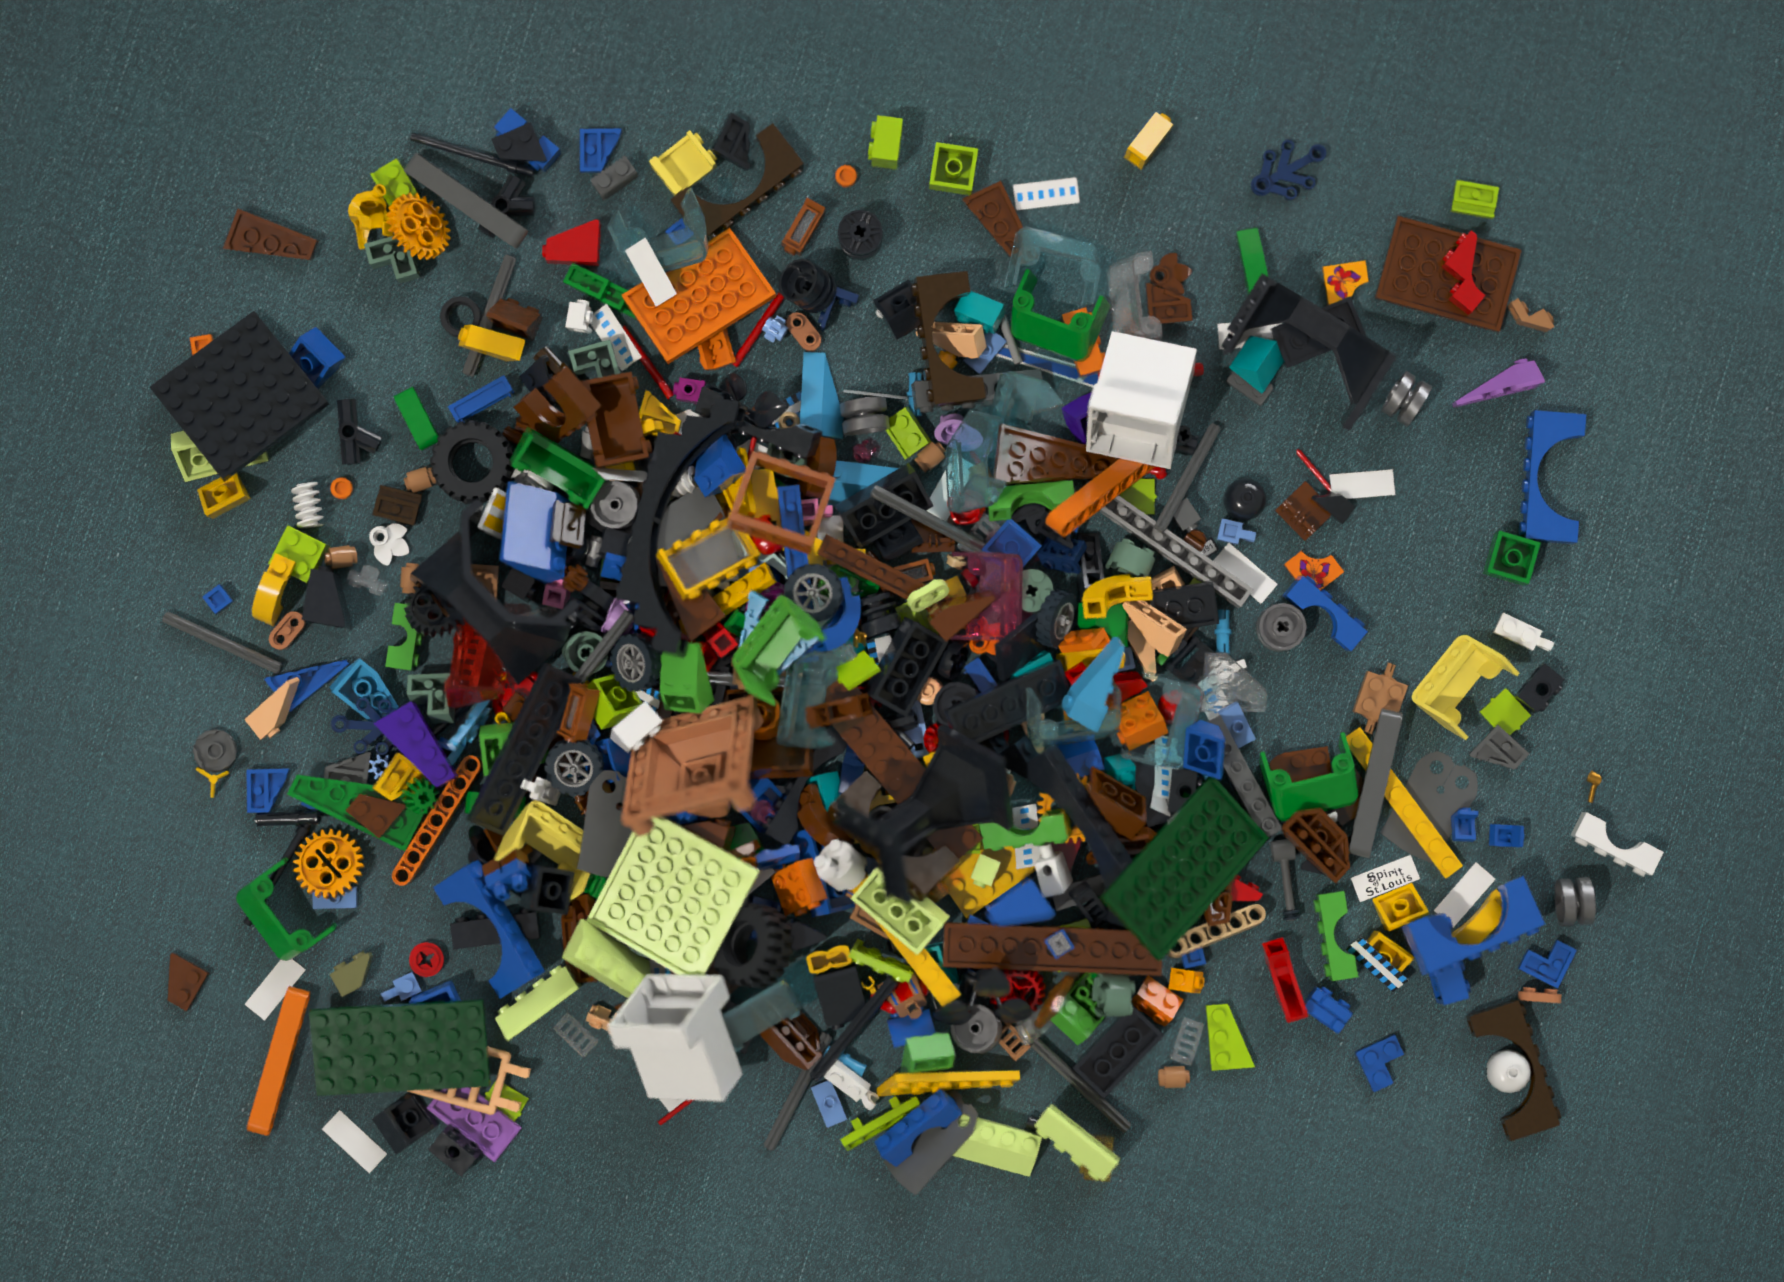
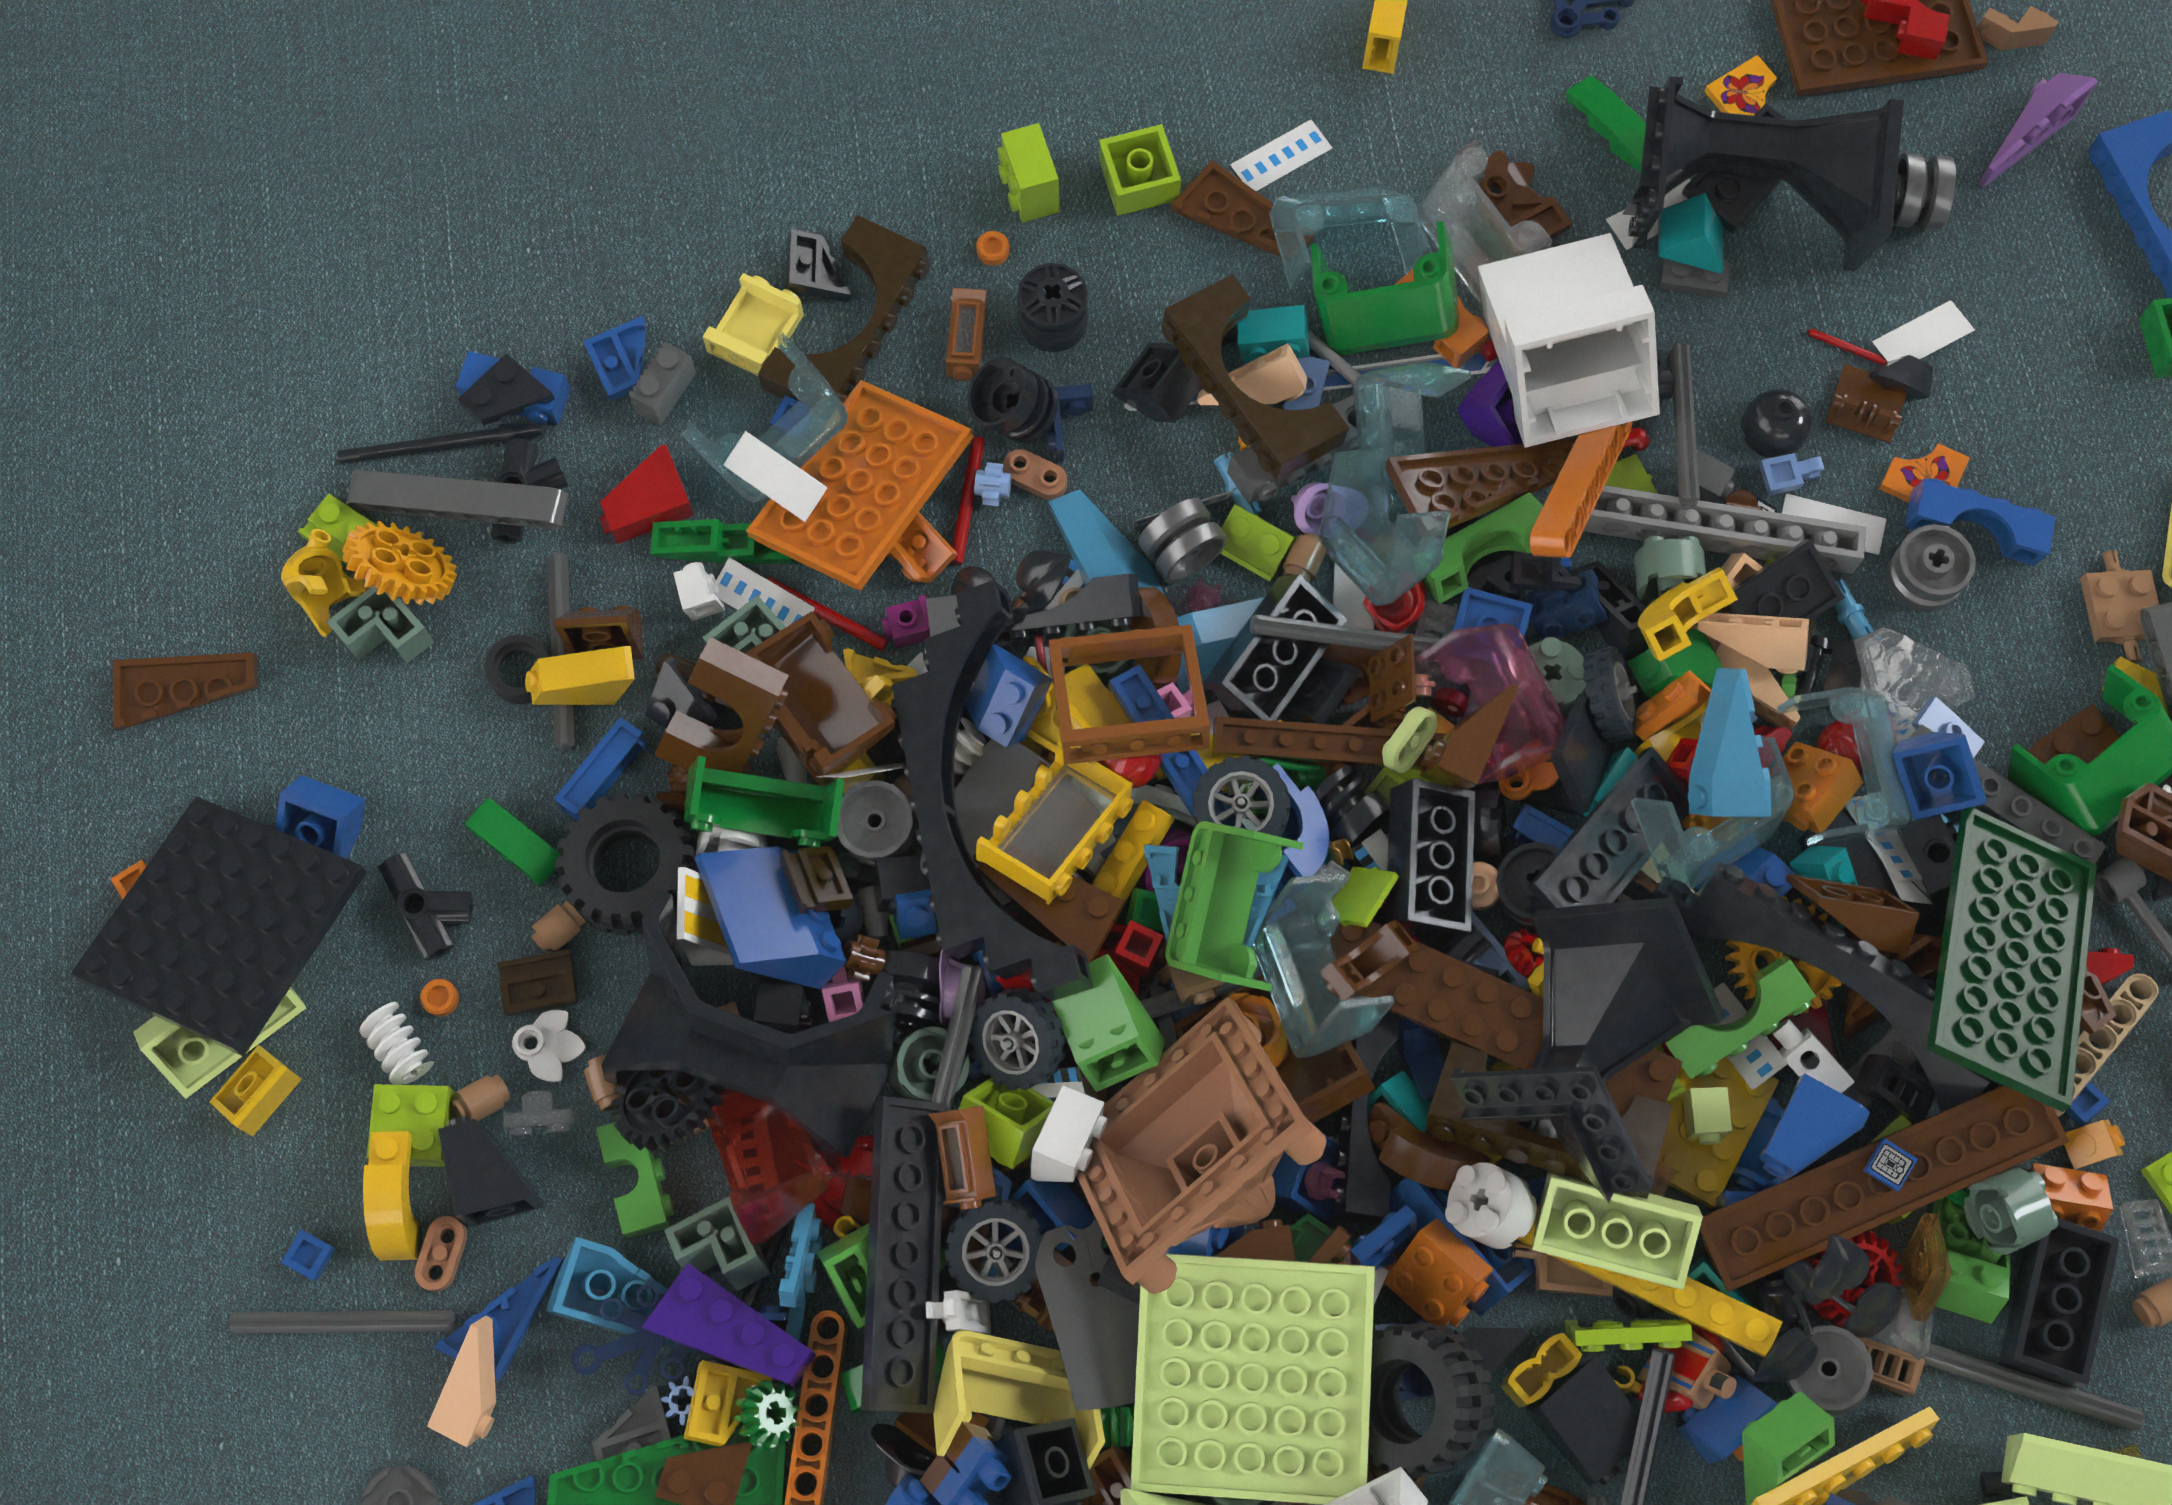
camera: 20 degrees left, 15 degrees down
none -> reddish brown hinge [1368,634,1416,724]

